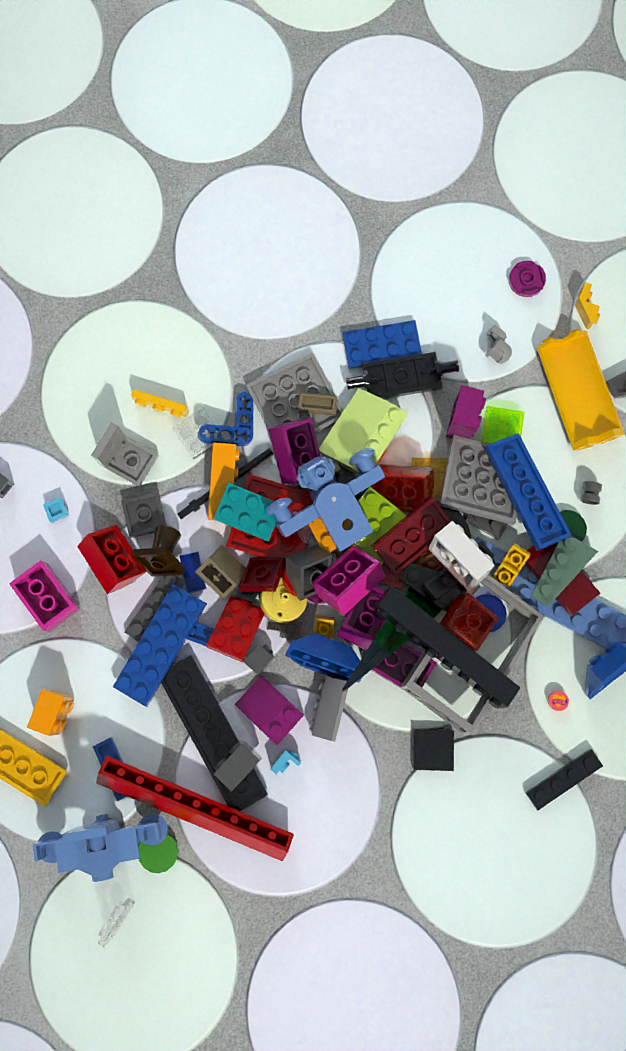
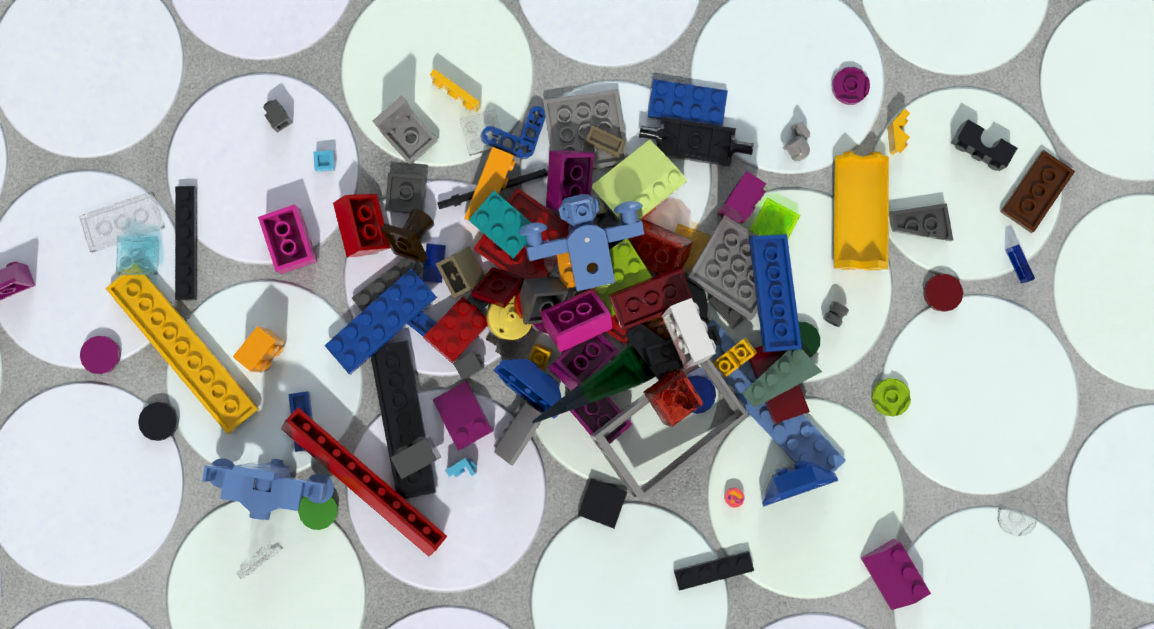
camera: 10 degrees right, 5 degrees up
black brick [373,586,521,709] -> none

